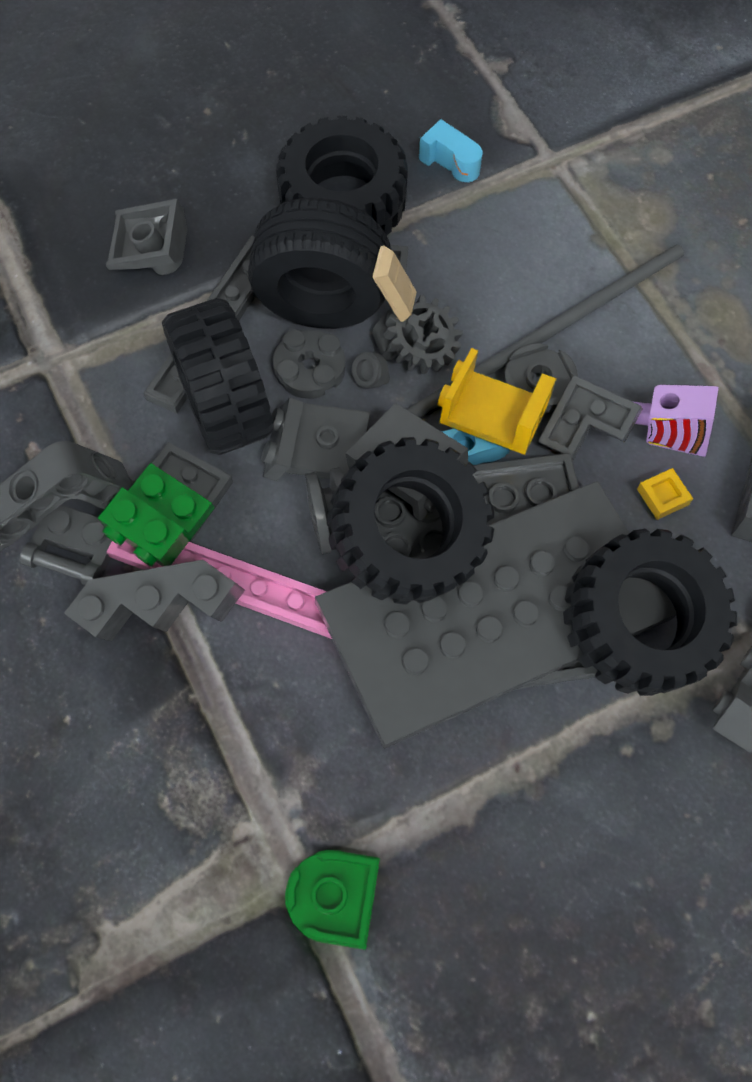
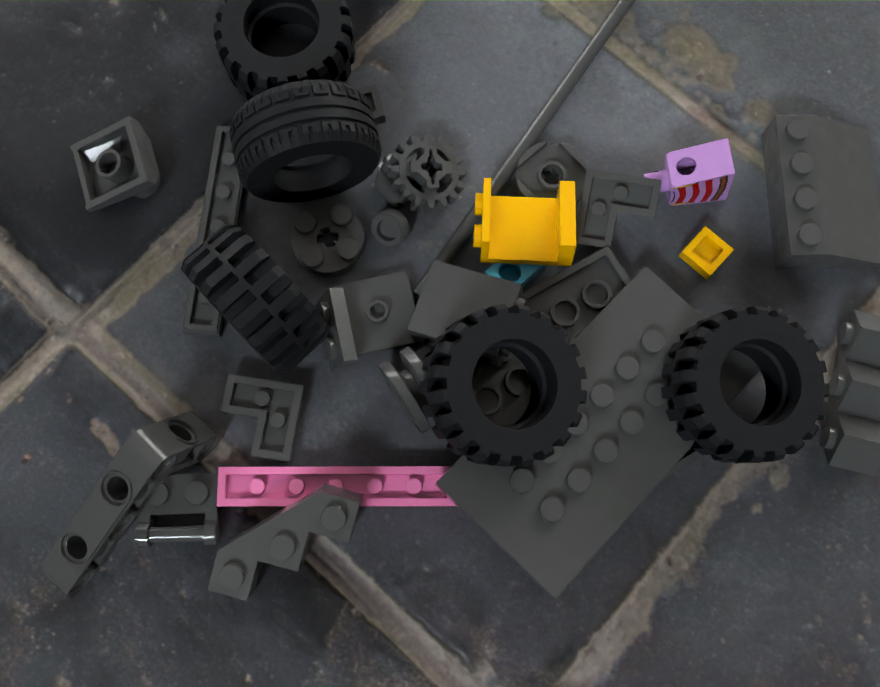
camera: 20 degrees left, 10 degrees up
green plate [98,463,215,567] -> none
tan tile [372,246,417,322] -> none

